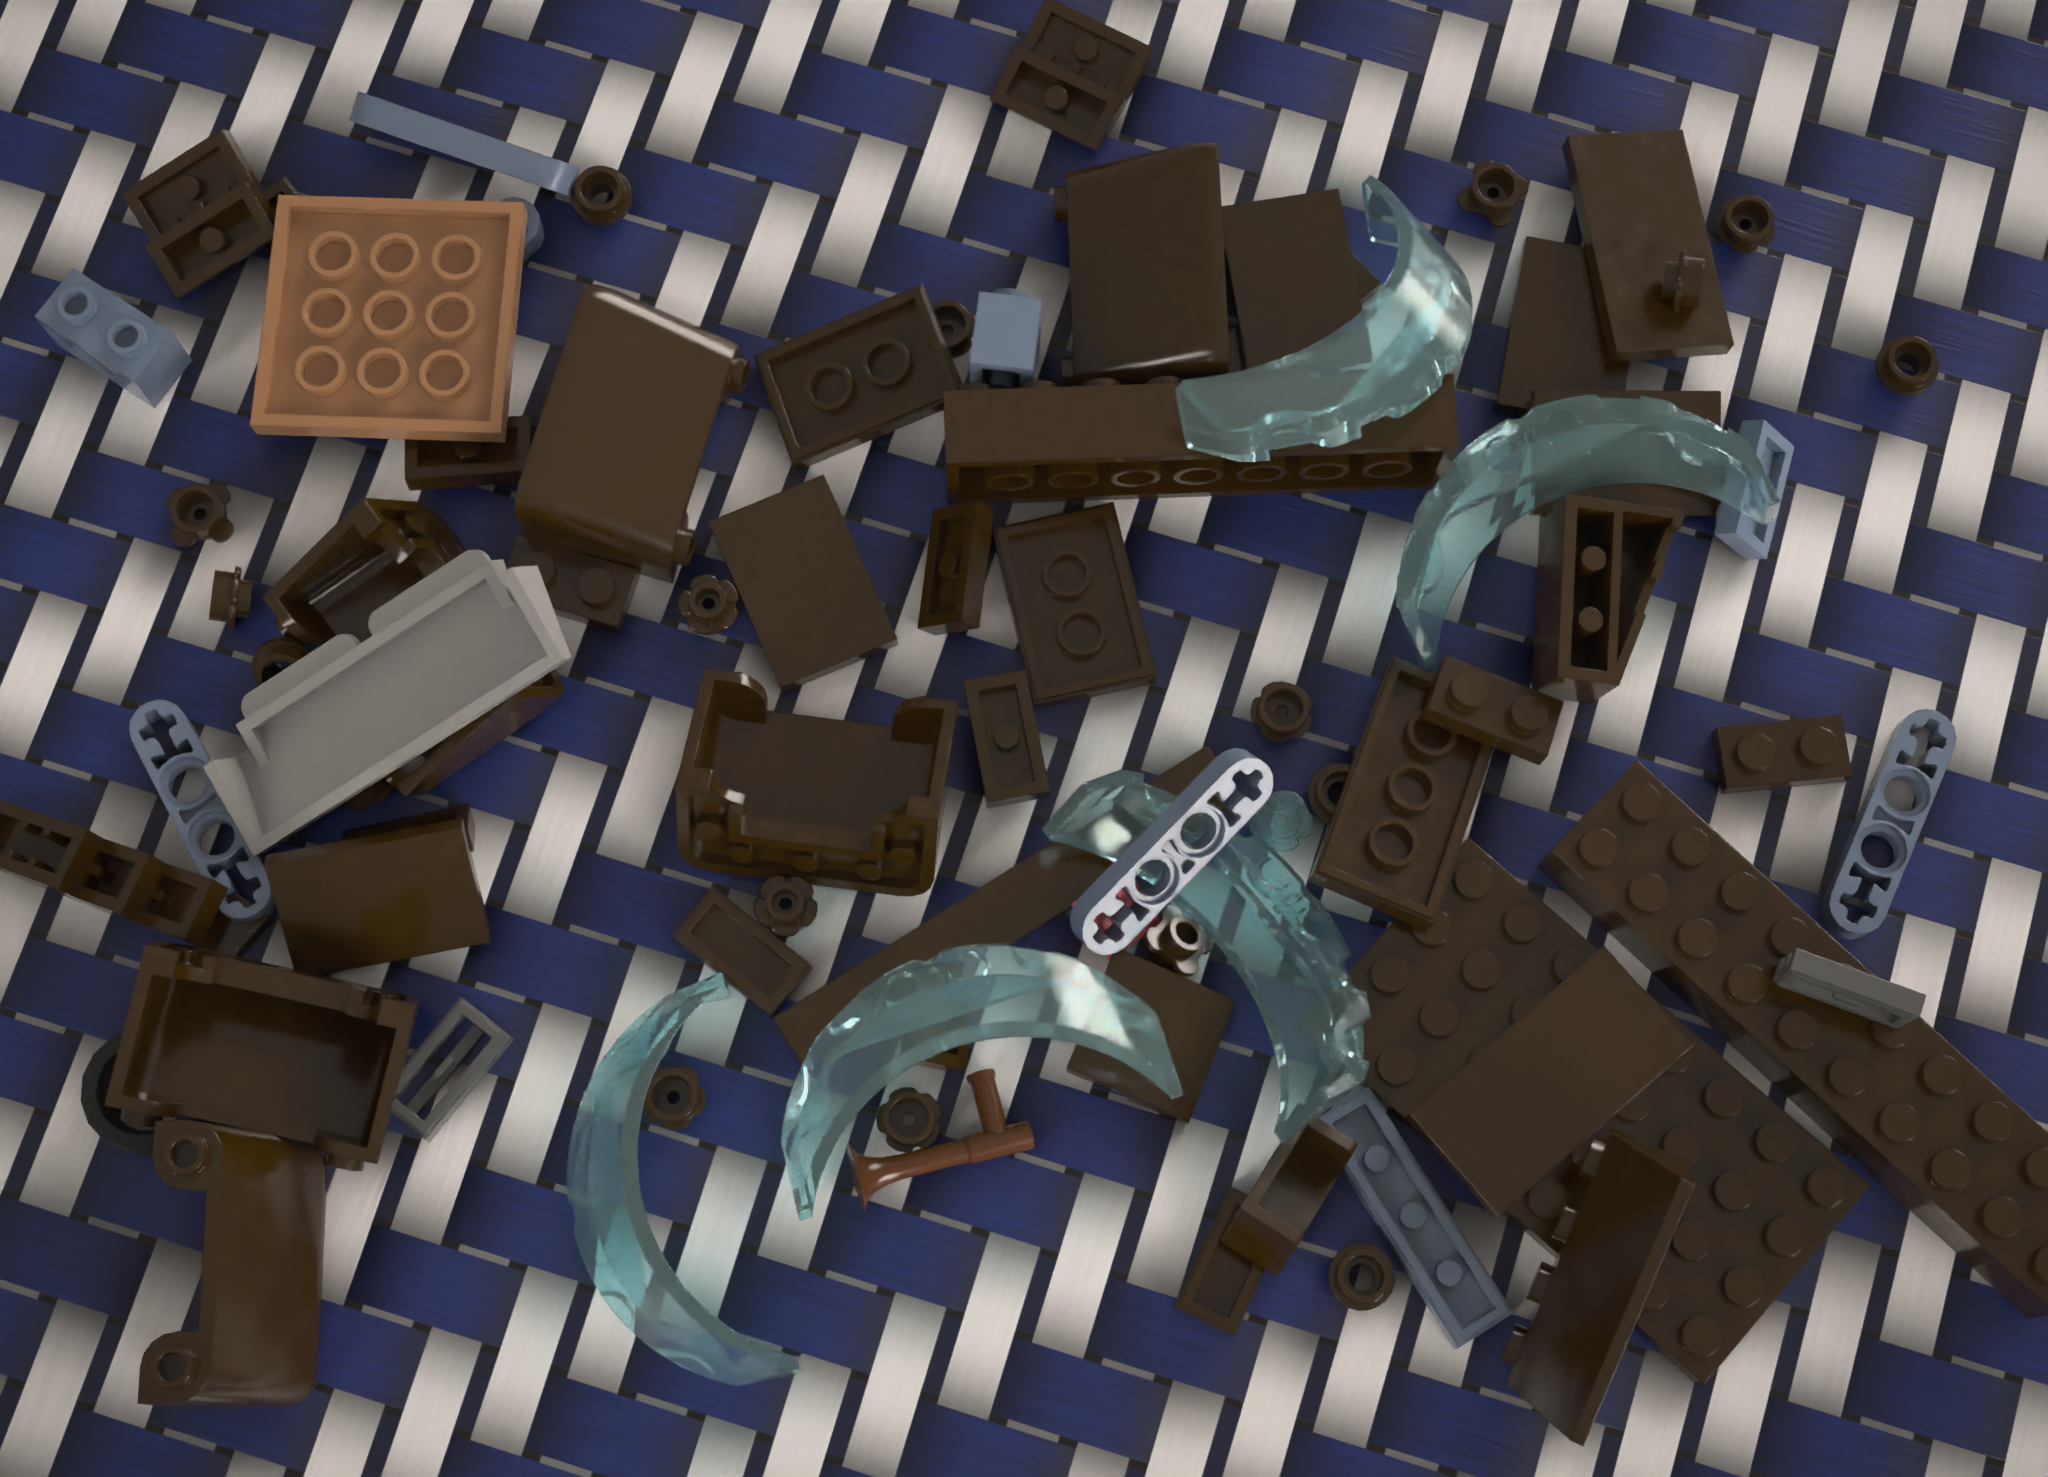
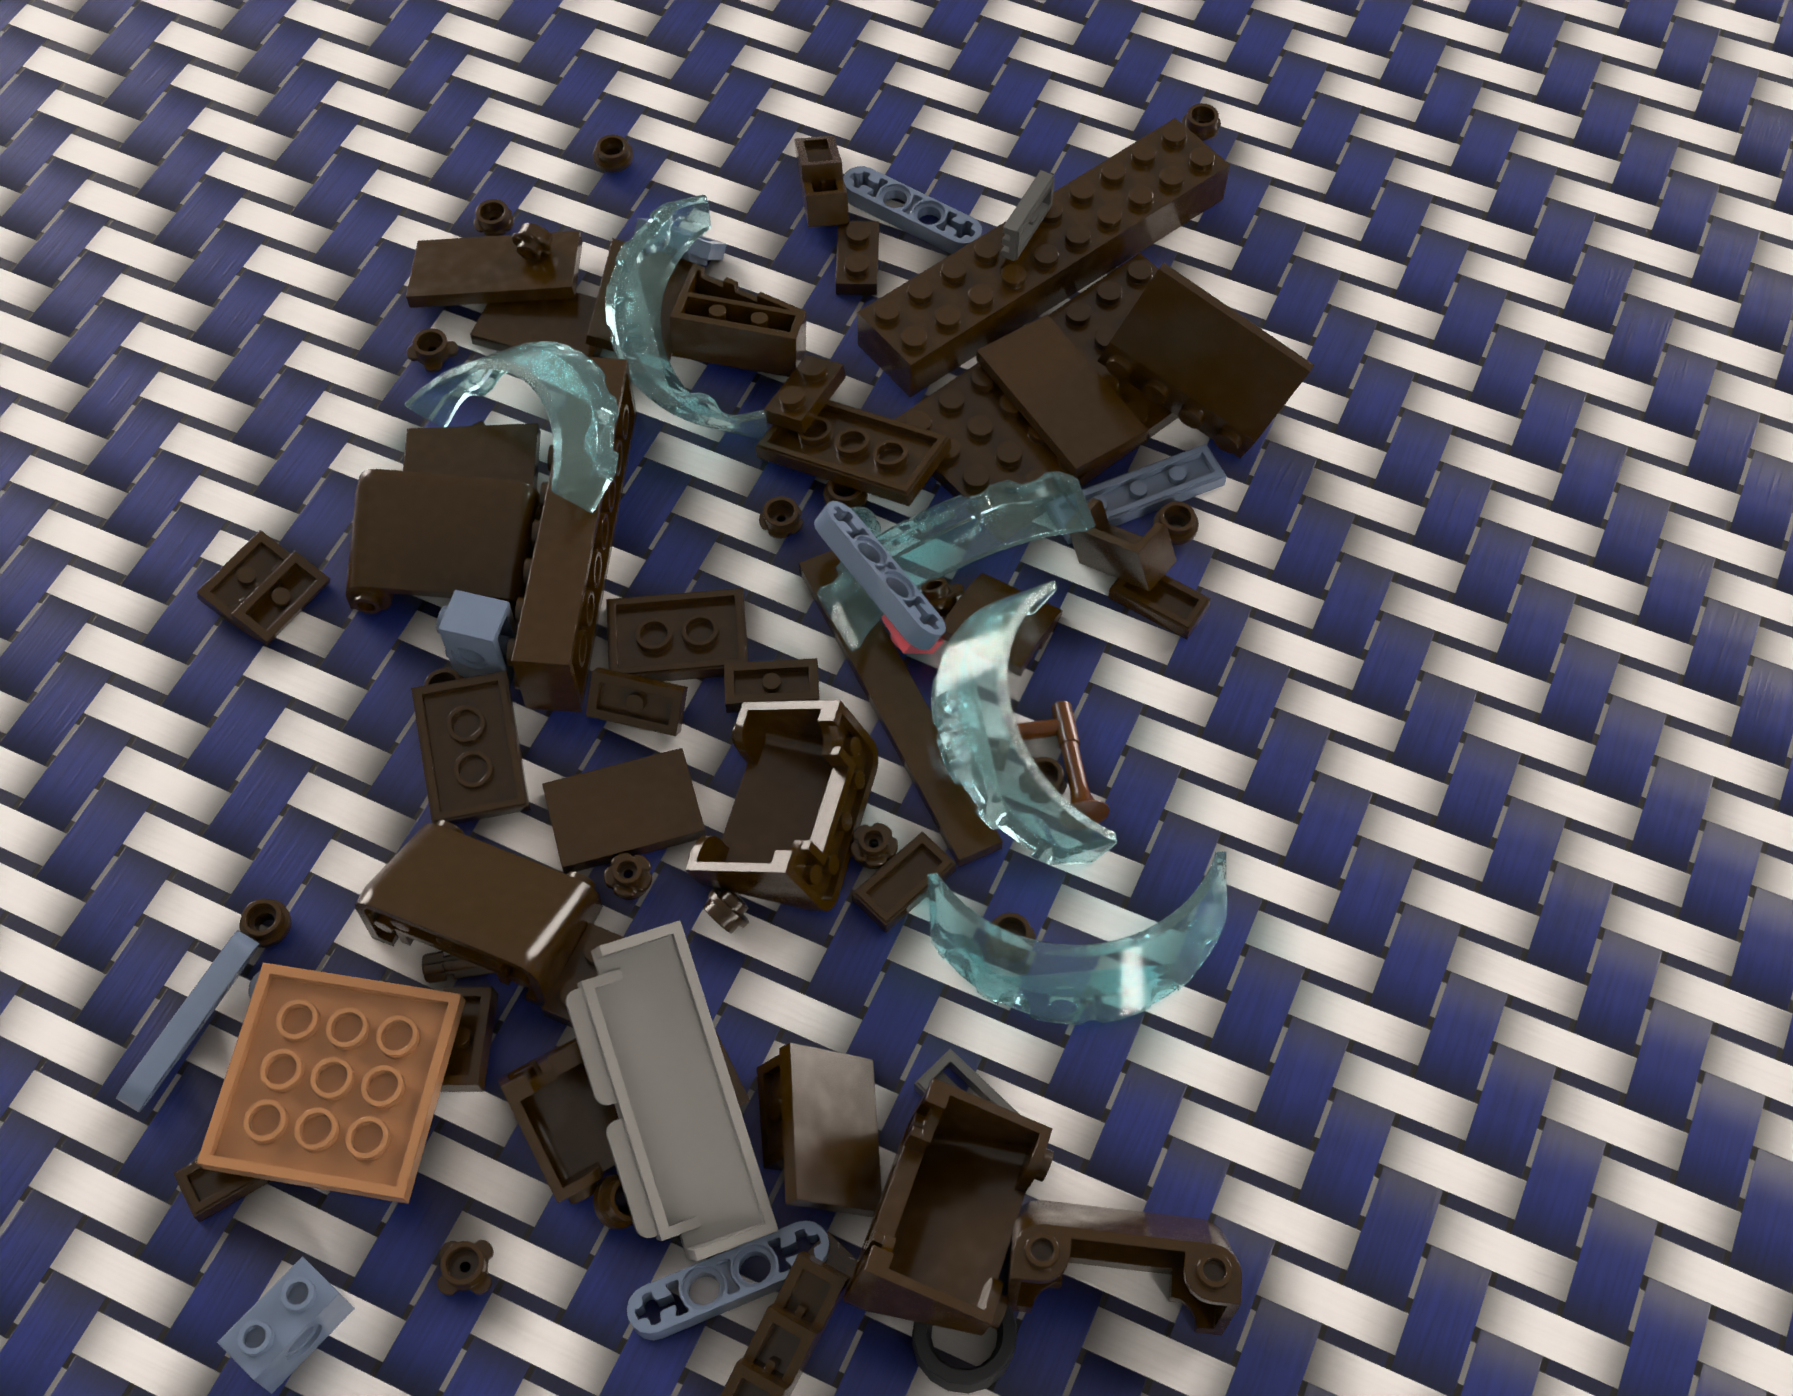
camera: 80 degrees left, 15 degrees down
dark brown slope [121,129,275,299] -> none
dark brown plate [209,566,253,628] -> none
none -> dark brown plate [703,888,749,934]
none -> dark brown slope [794,135,849,227]

